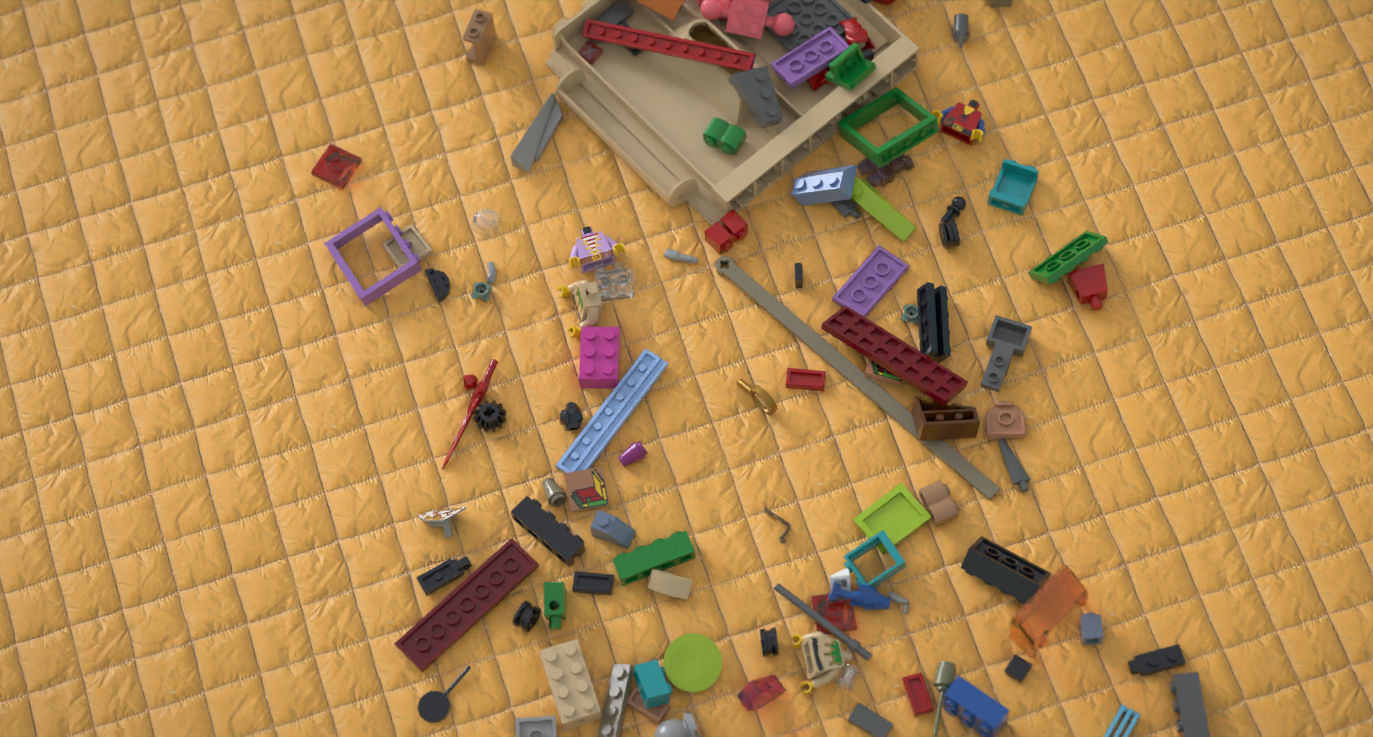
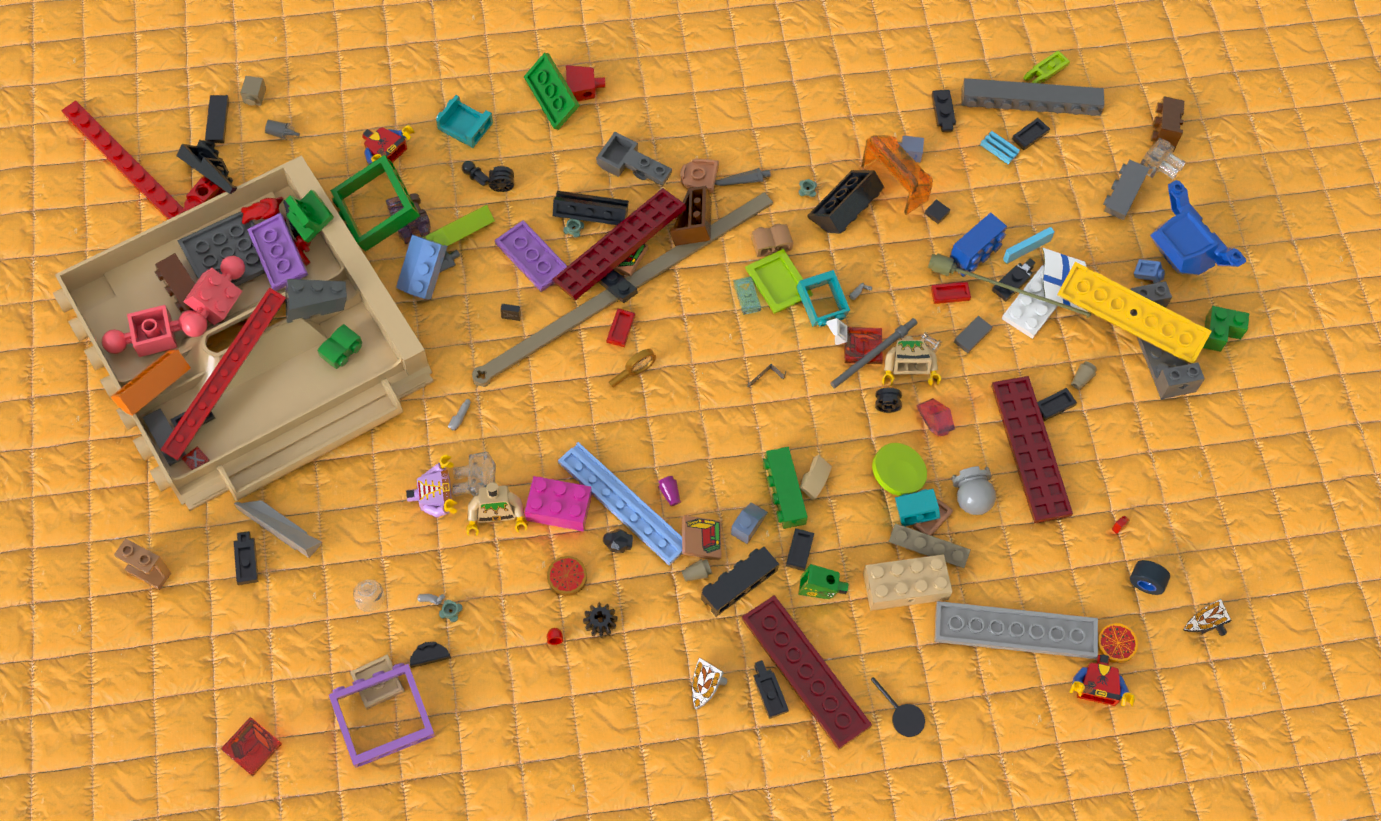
camera: 90 degrees left, 0 degrees up
red sword [442,359,498,469] -> none
black wheel [513,601,541,632] -> none
red piece [704,209,748,254] -> none
blue animal [828,582,890,611] -> none
none -> black hinge [234,531,259,585]
none -> tile [547,556,587,596]
none -> black hinge [599,269,638,303]
none -> clear light blue tile [733,276,761,315]
none -> sand green plate [798,179,817,197]

